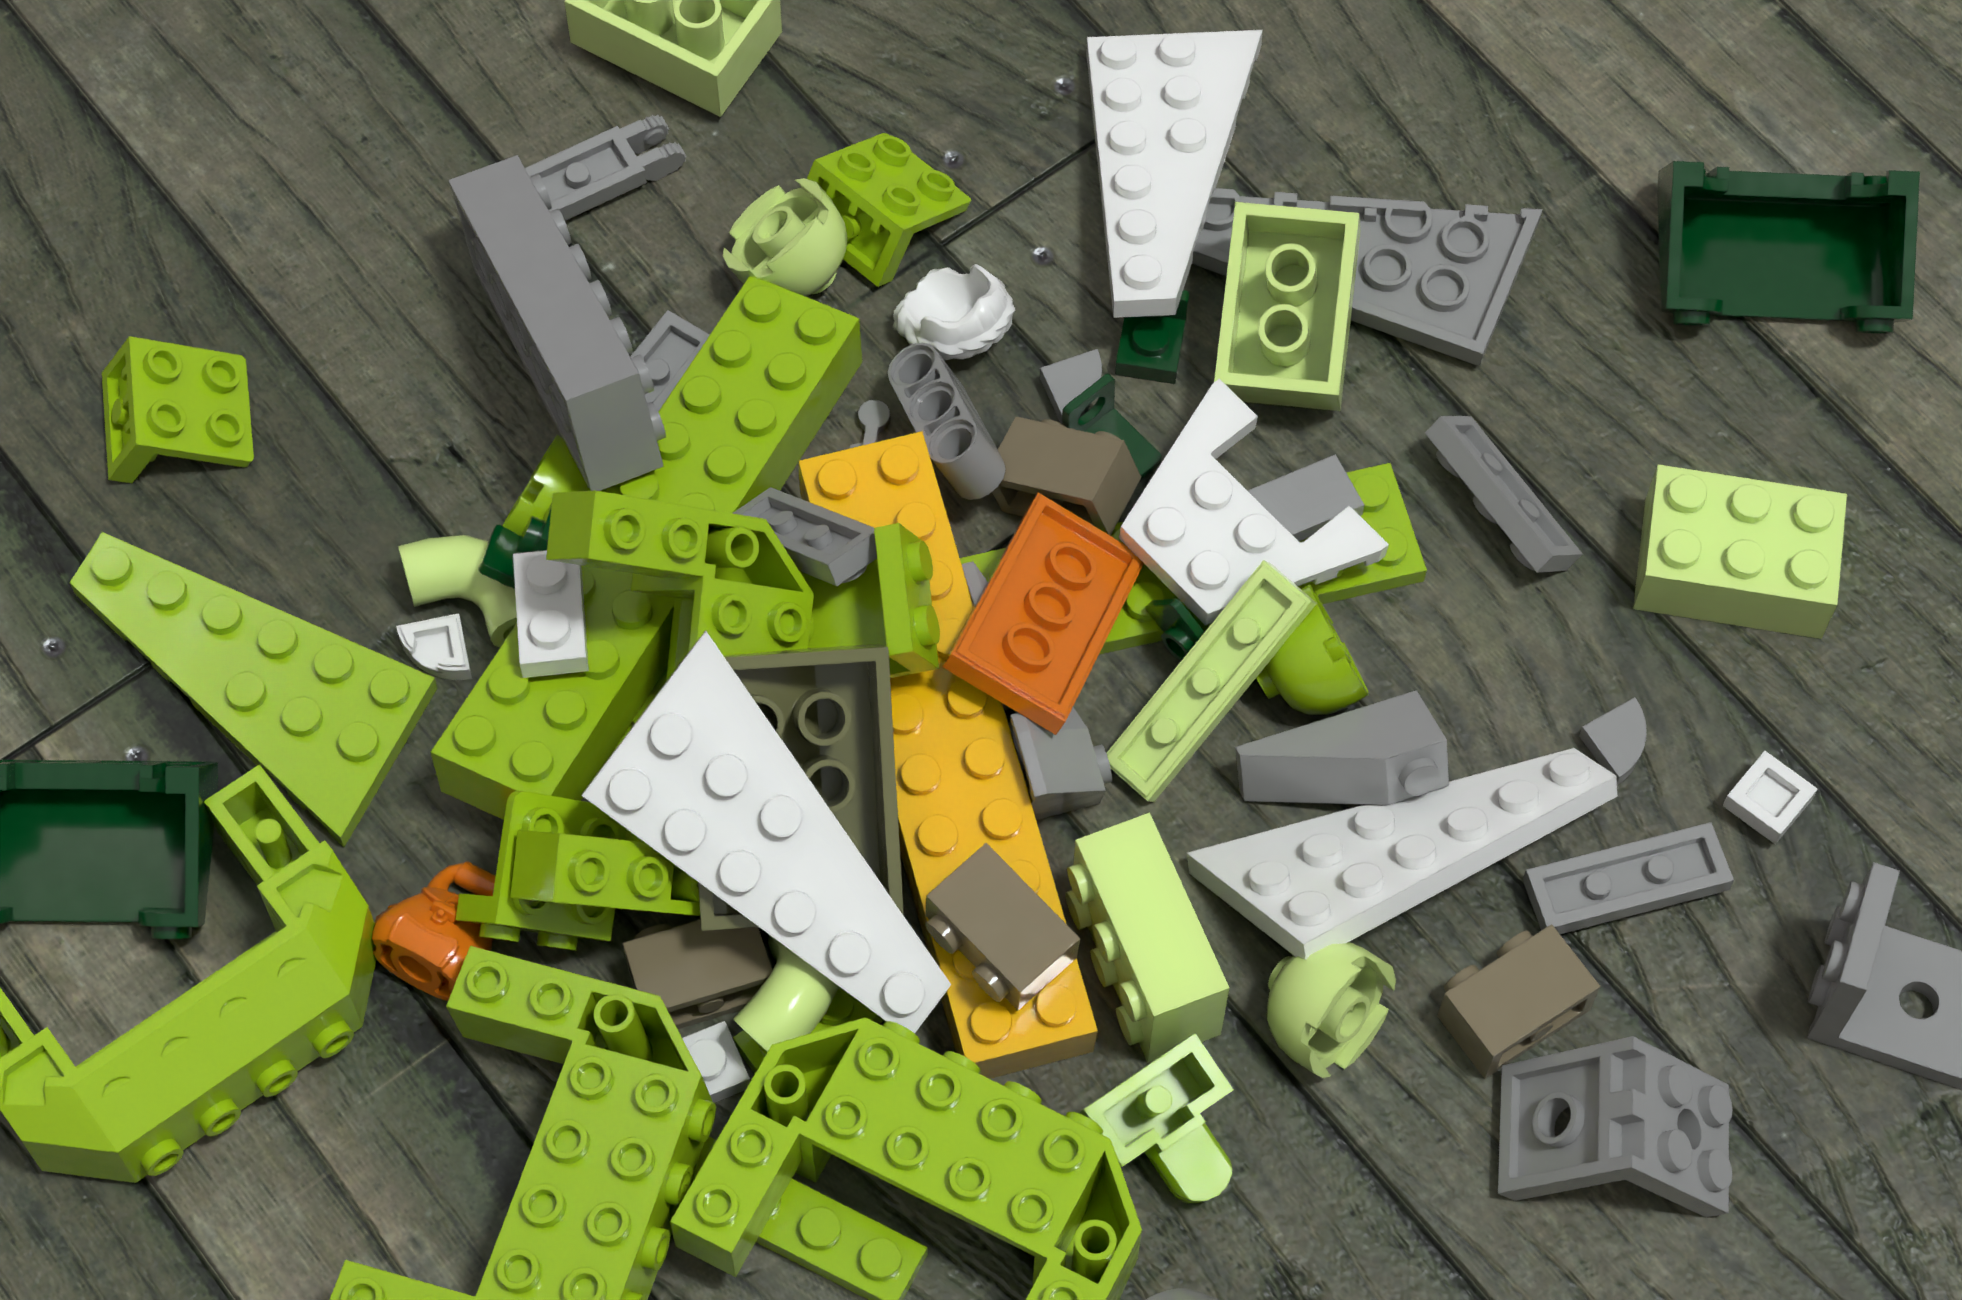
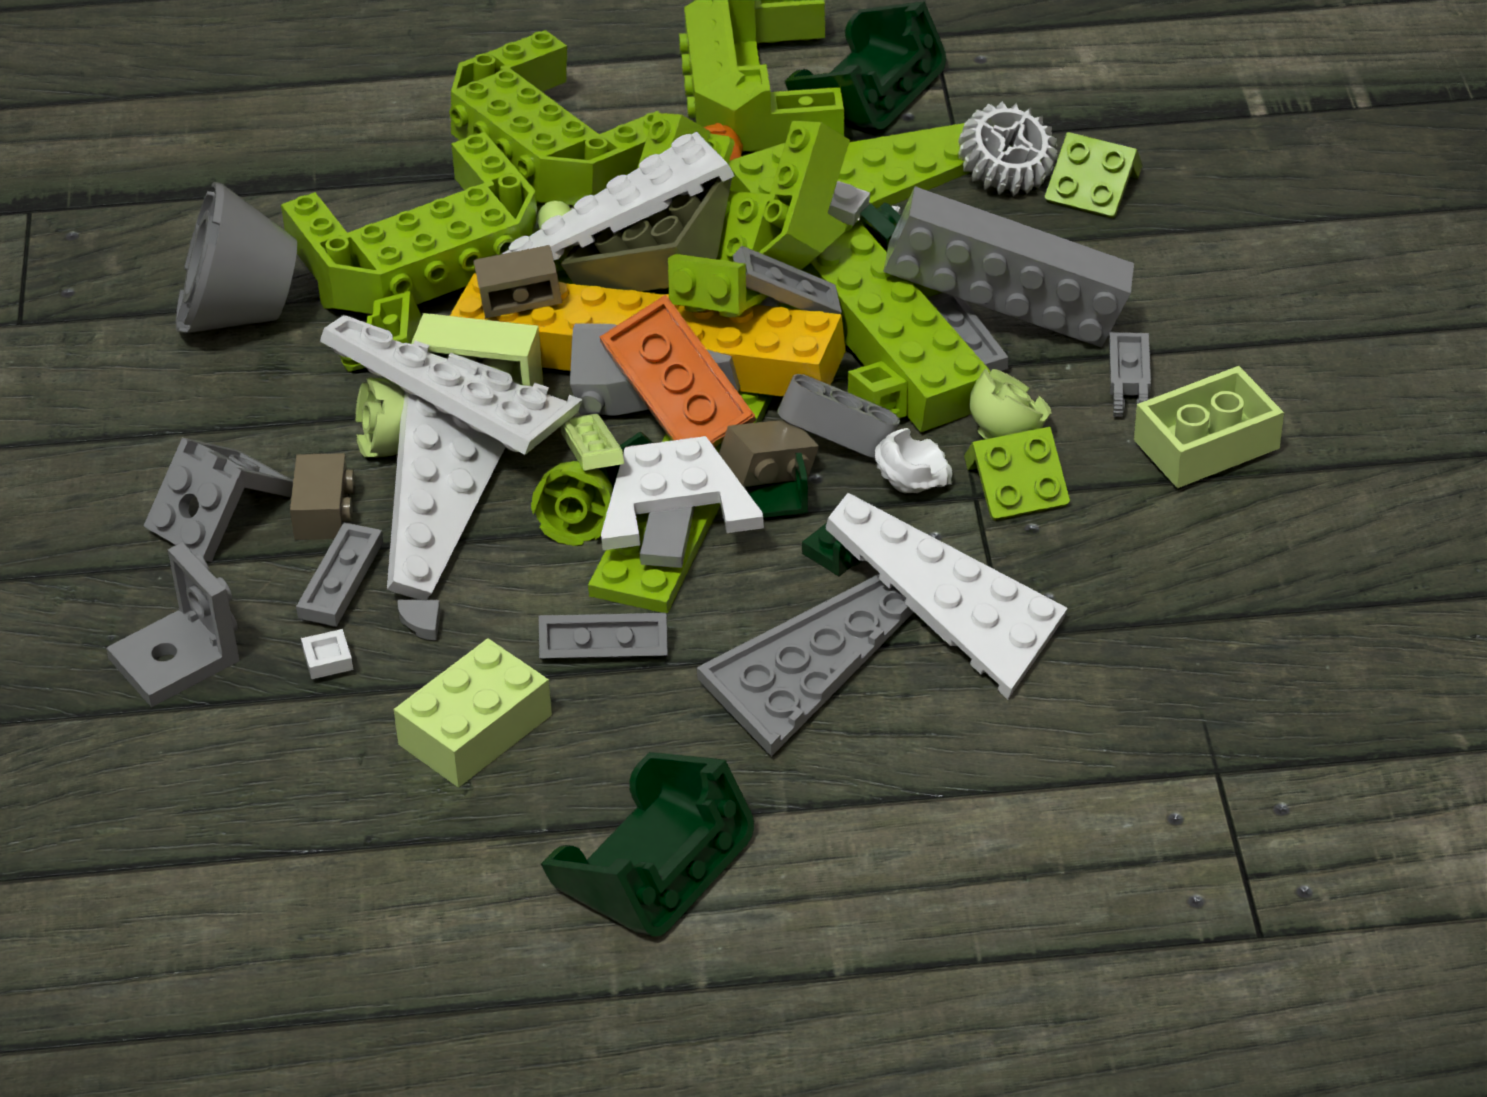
camera: 125 degrees right, 20 degrees down
light grey tile [1040,349,1102,424] -> none
yellowish green brick [1214,202,1361,411] -> none
light grey slope [1235,690,1449,805] -> none
none -> white wing [320,315,583,455]
none -> lime brick [848,361,907,418]
none -> white gear [958,102,1057,197]

